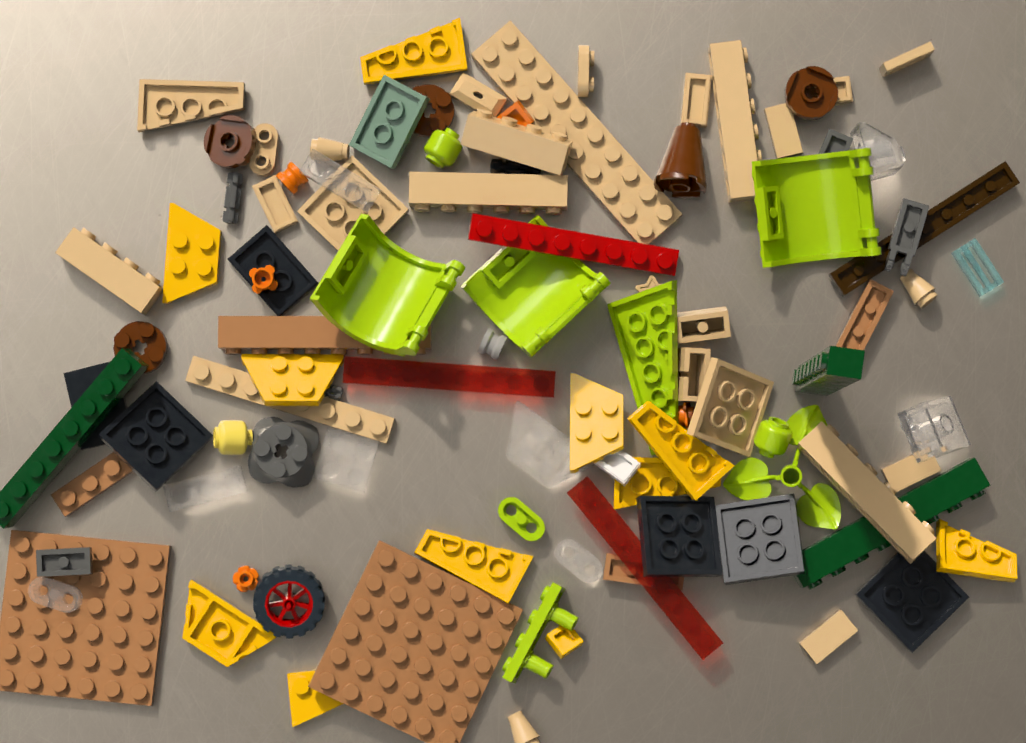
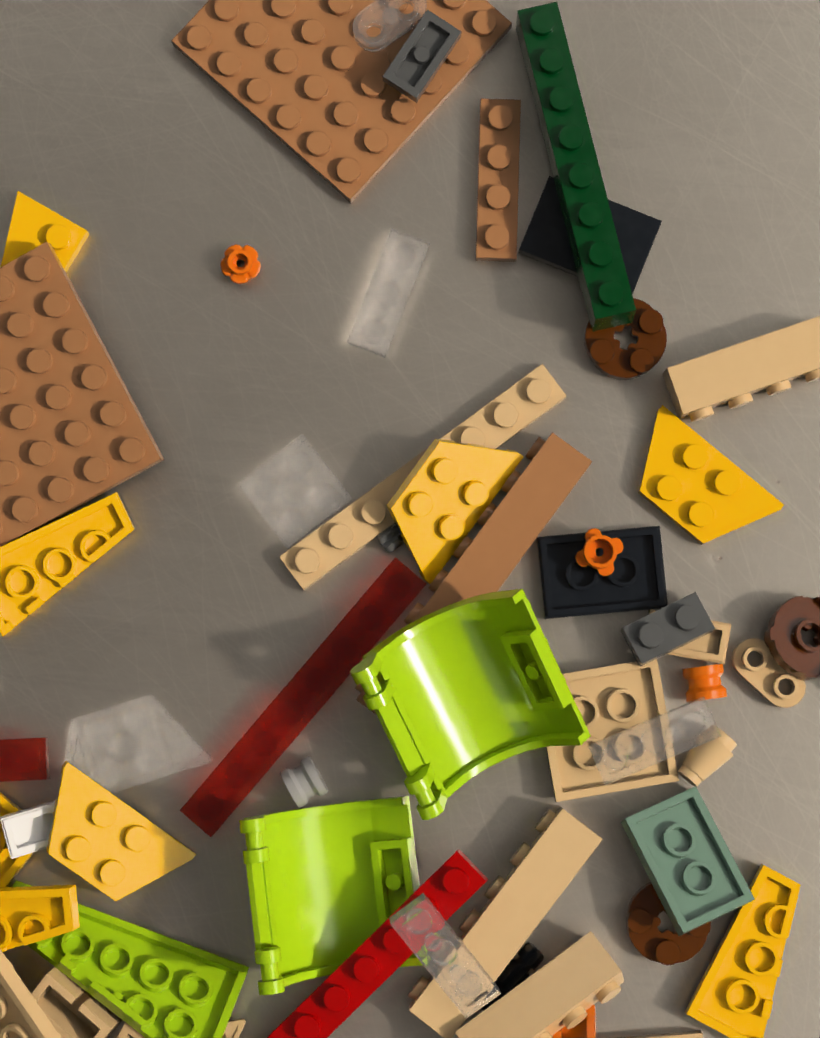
camera: 125 degrees right, 0 degrees up
black plate [98,381,213,492] -> none
yellow wing [183,579,277,667] -> none
light yellow head [213,420,253,455] -> none
dark grey axle [222,172,243,224] -> none
dark grey brick [248,417,319,488] -> none
black wheel [253,564,325,639] -> none
lime head [424,128,463,169] -> none
tan piece [449,72,508,118] -> none
lime plate [498,497,545,541] -> none
orange plate [678,402,695,428] -> none
none -> clear plate [389,893,500,1019]
none -> dark grey plate [620,592,715,667]

